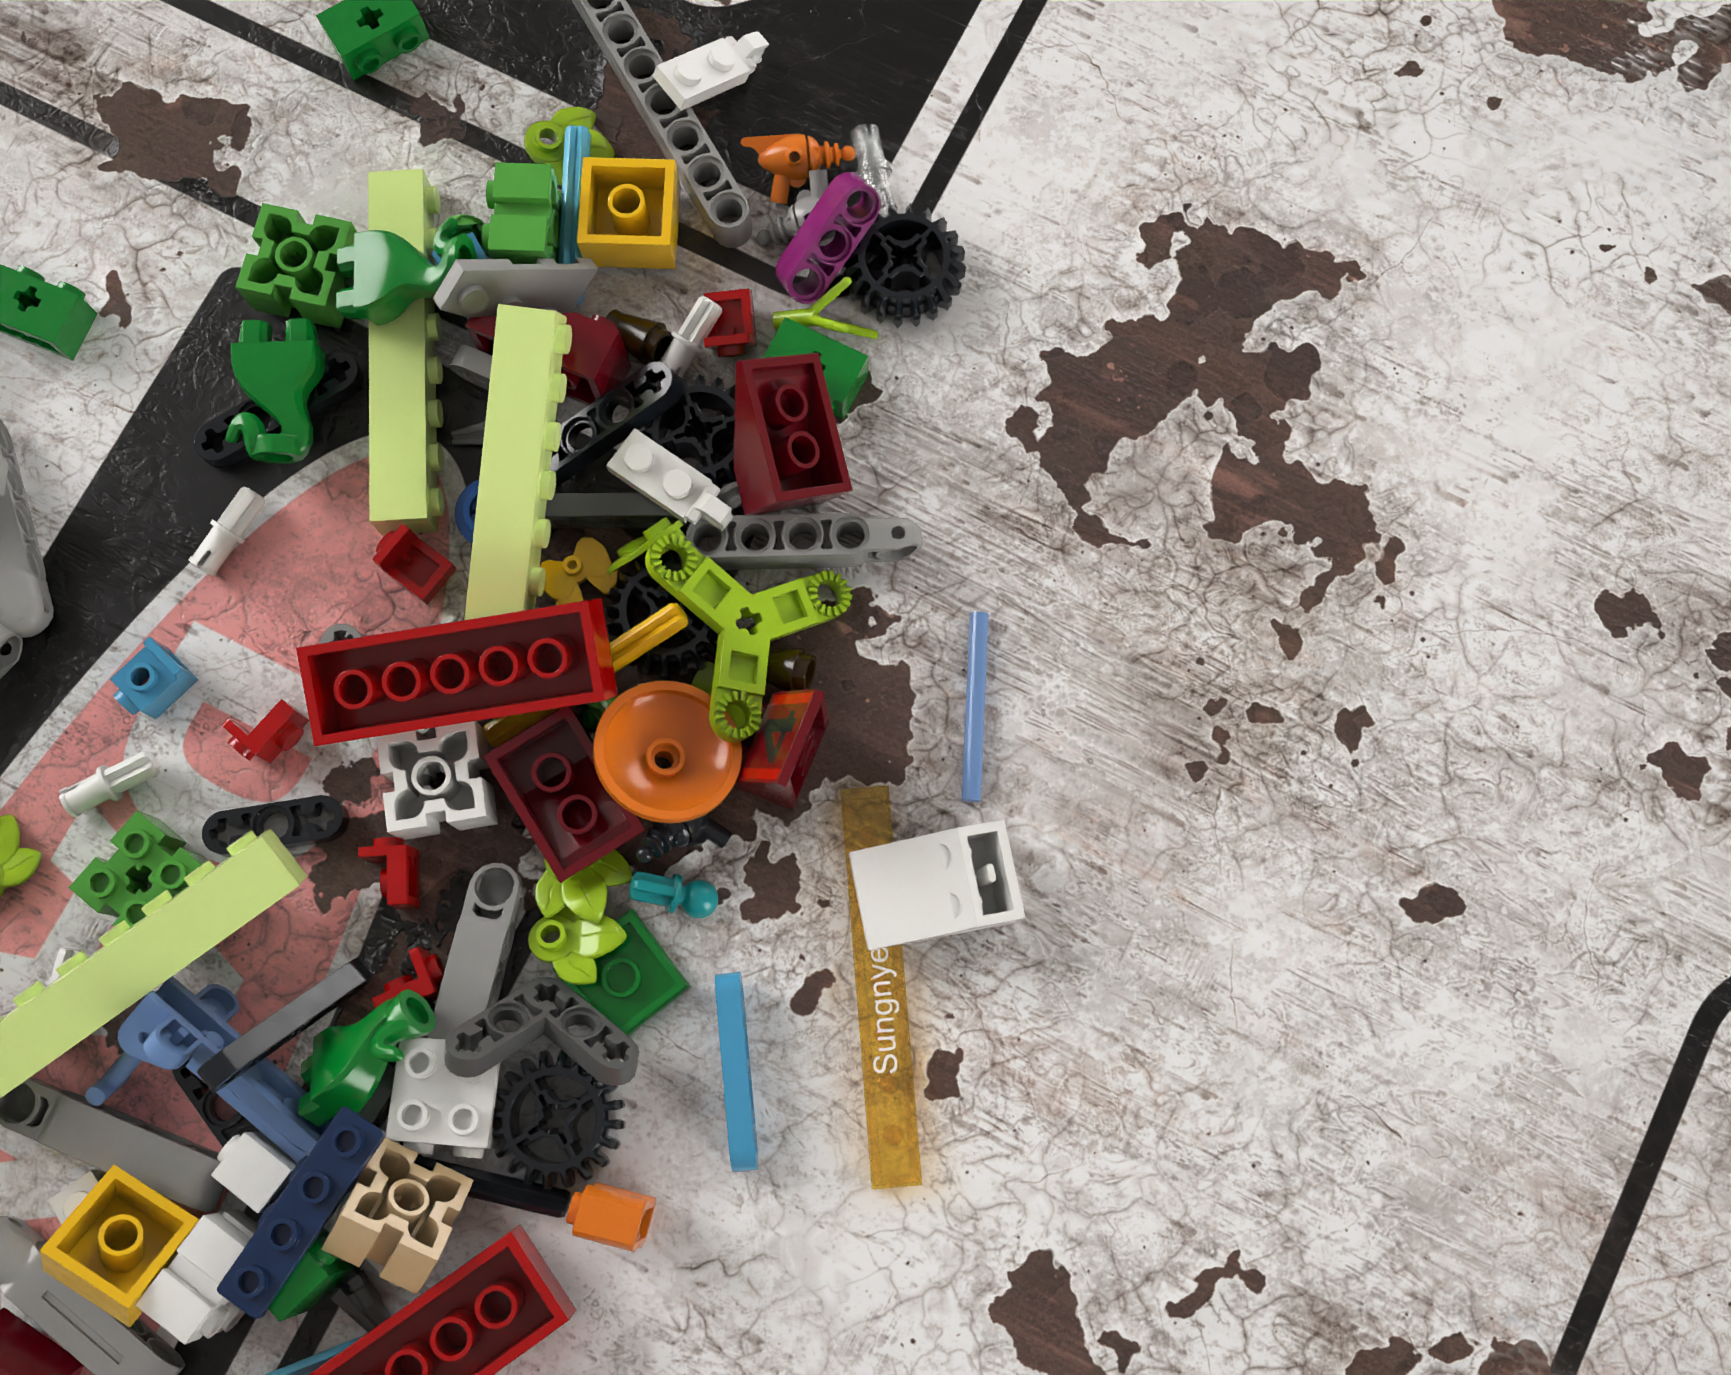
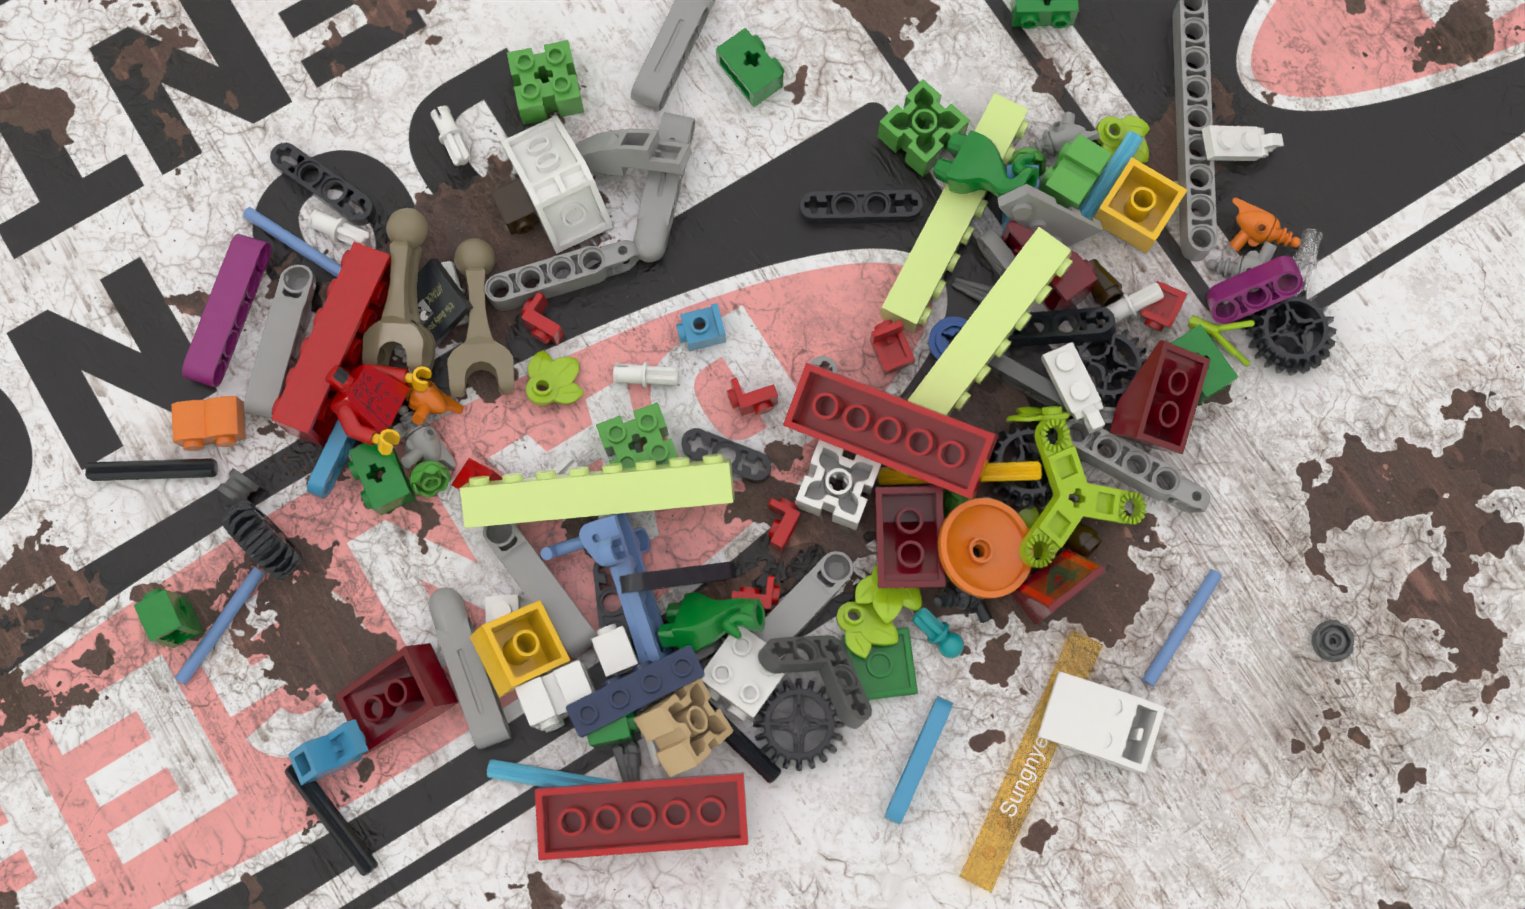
camera: 30 degrees right, 0 degrees up
white axle [188,487,265,577] -> none
green hips [225,318,326,463] -> none
yellow piece [540,538,619,605] -> none
orange brick [566,1182,656,1252] -> none
none -> light grey piece [1021,112,1100,156]
none -> dark grey plate [1311,619,1354,662]

